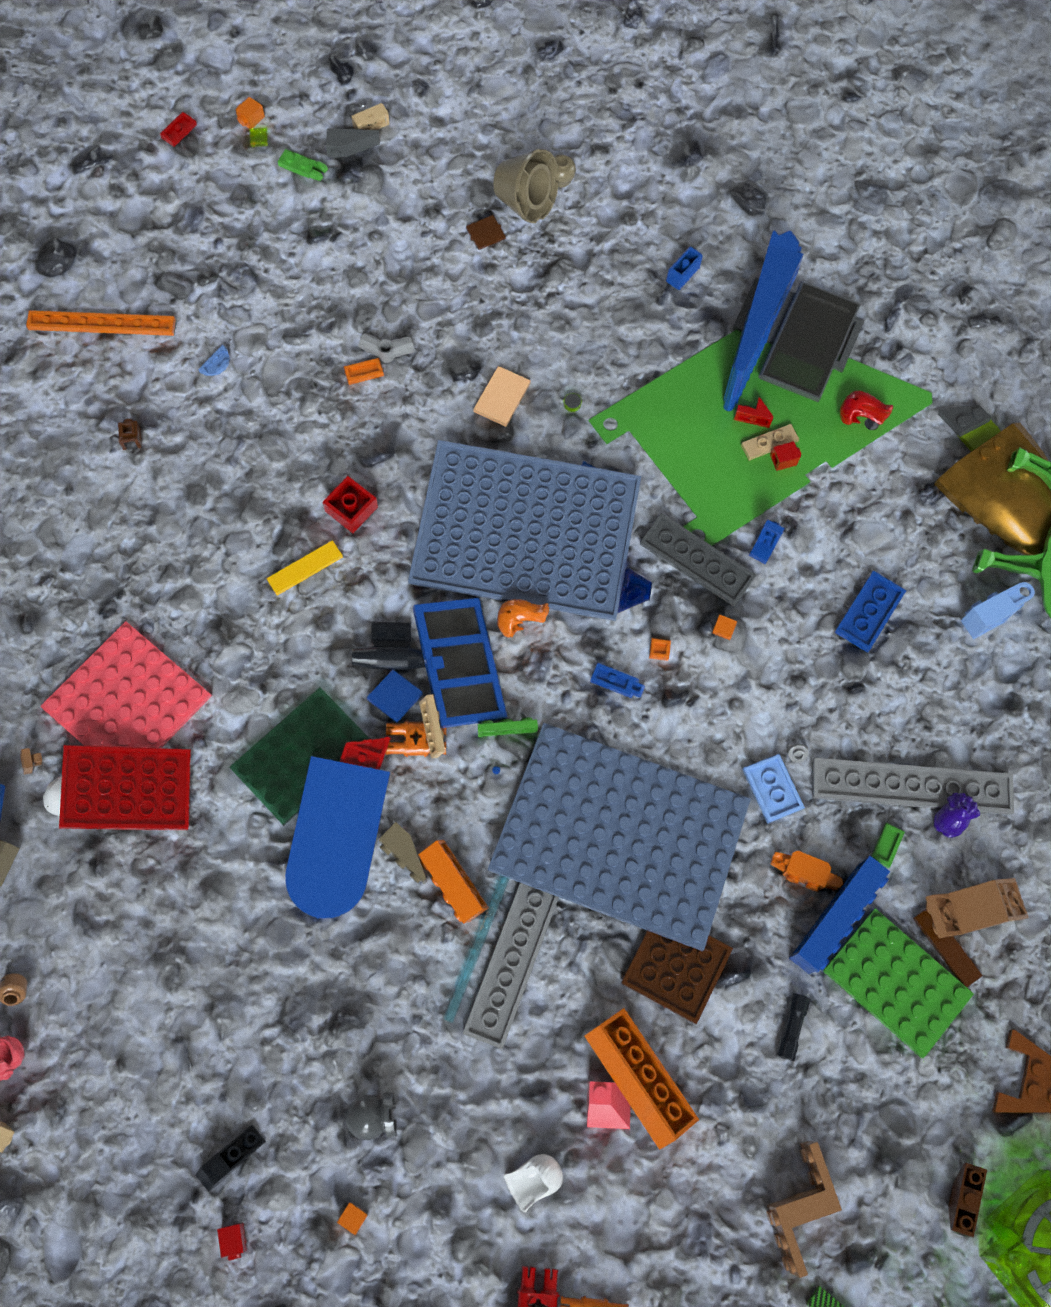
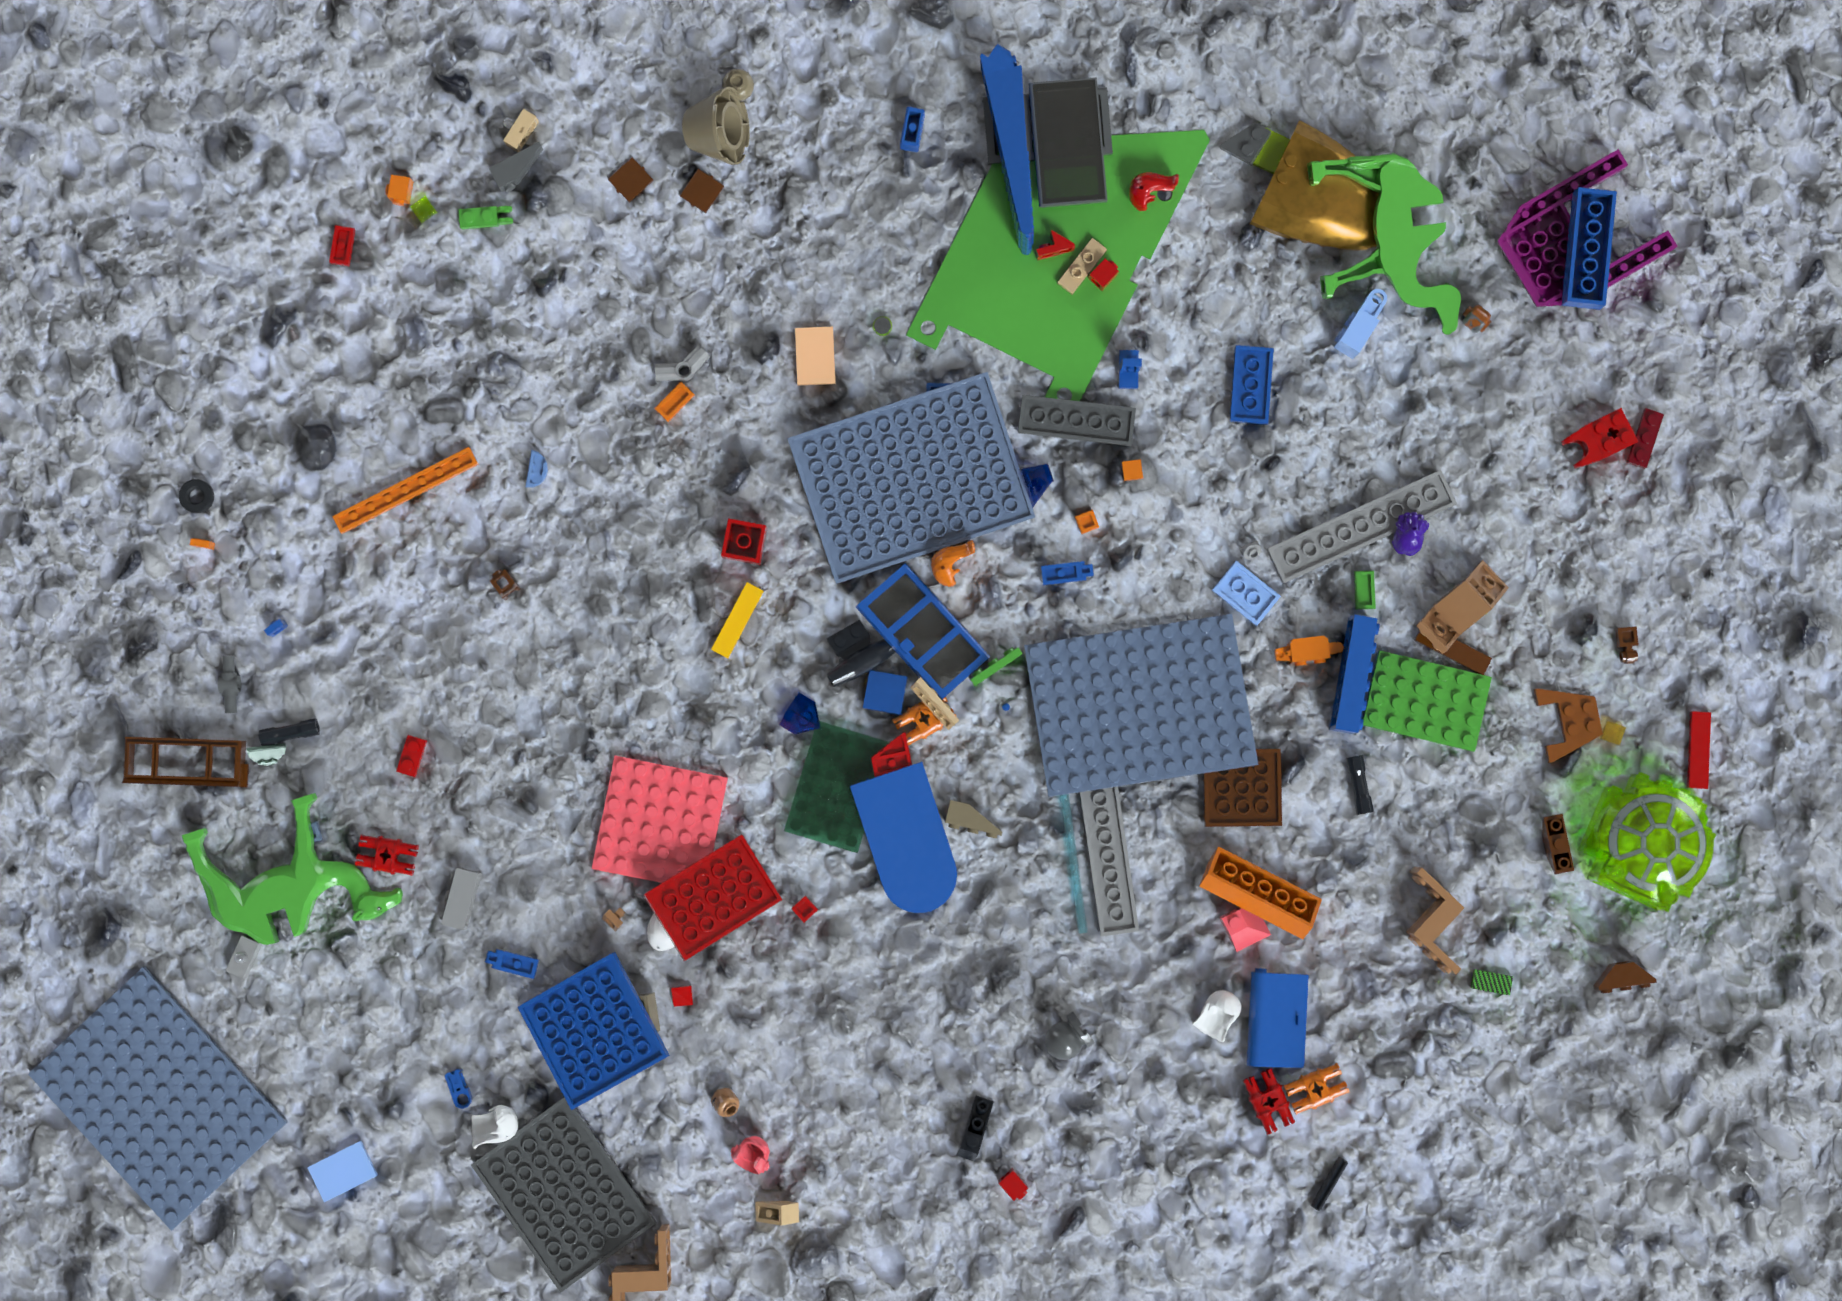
camera: 25 degrees left, 15 degrees up
orange tile [337,1202,368,1235] -> none
orange brick [418,840,489,924] -> none
none -> reddish brown piece [608,157,654,203]
none -> red slope [671,986,693,1007]
none -> clear blue slope [779,692,821,735]
none -> red plate [791,895,819,923]
none -> blue door [1246,968,1309,1068]

